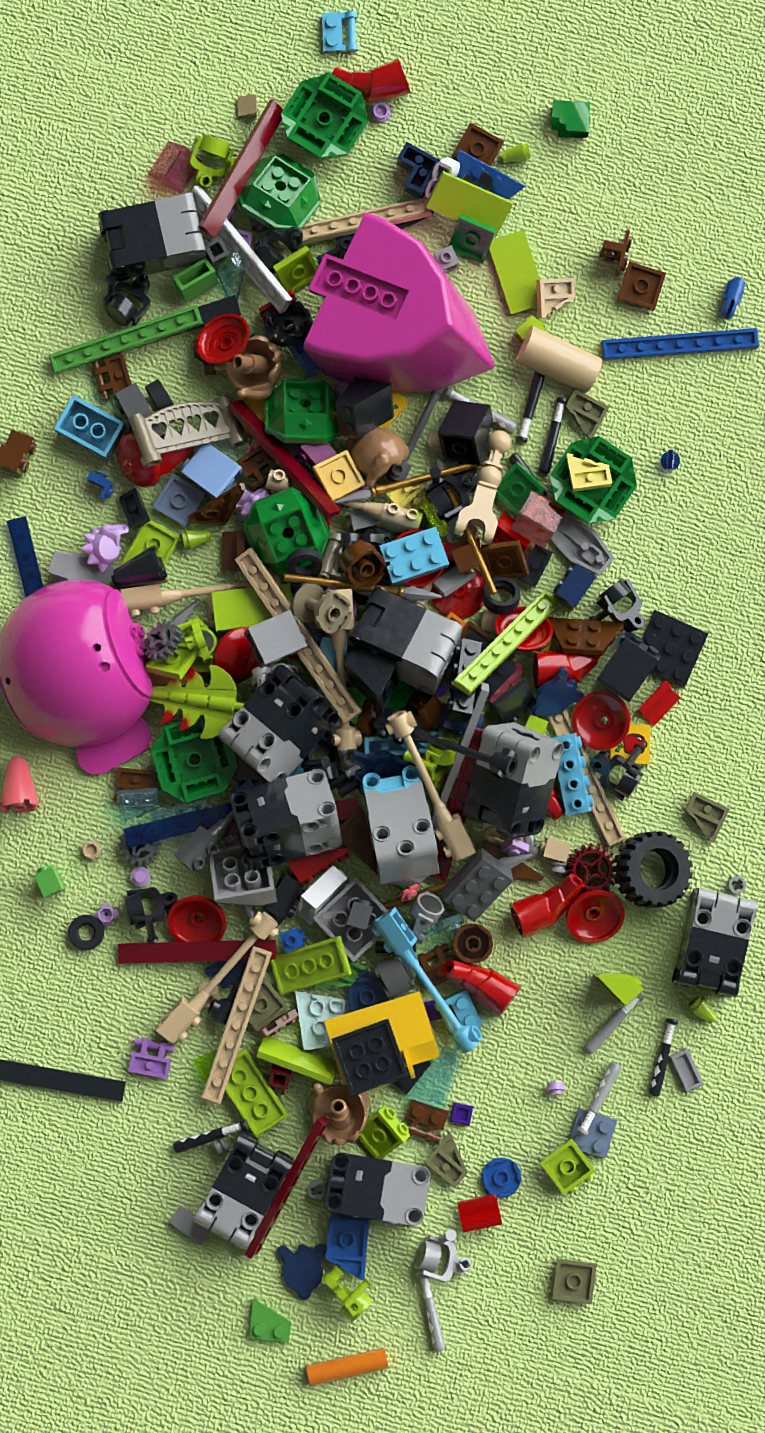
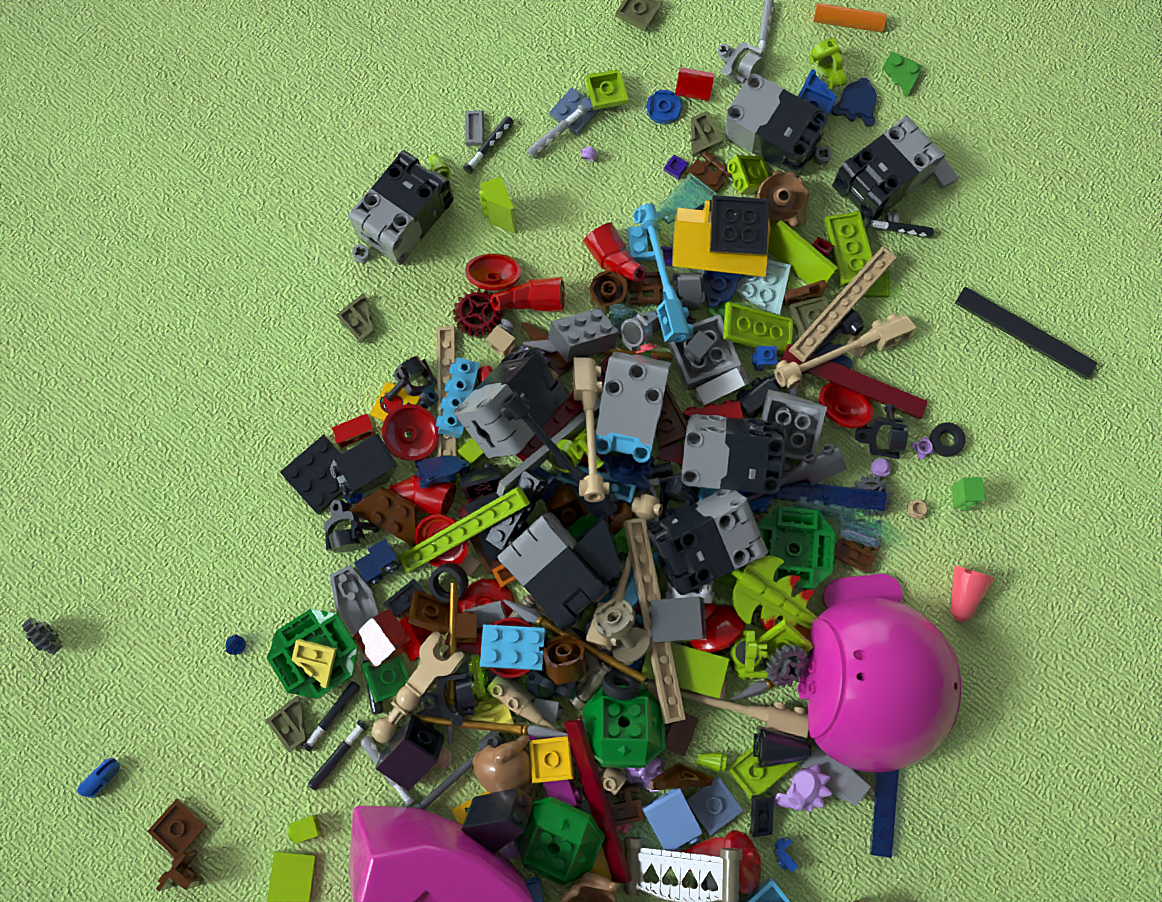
camera: 150 degrees left, 10 degrees down
medium lavender plate [128,1037,175,1079] -> none
dark red tile [245,1116,329,1259] -> none
tan brick [515,325,602,394] -> none
tan wing [536,278,575,318] -> none
light grey piece [584,993,645,1054] -> none
blue tile [601,328,759,361] -> none
black tyre [613,831,693,908] -> none

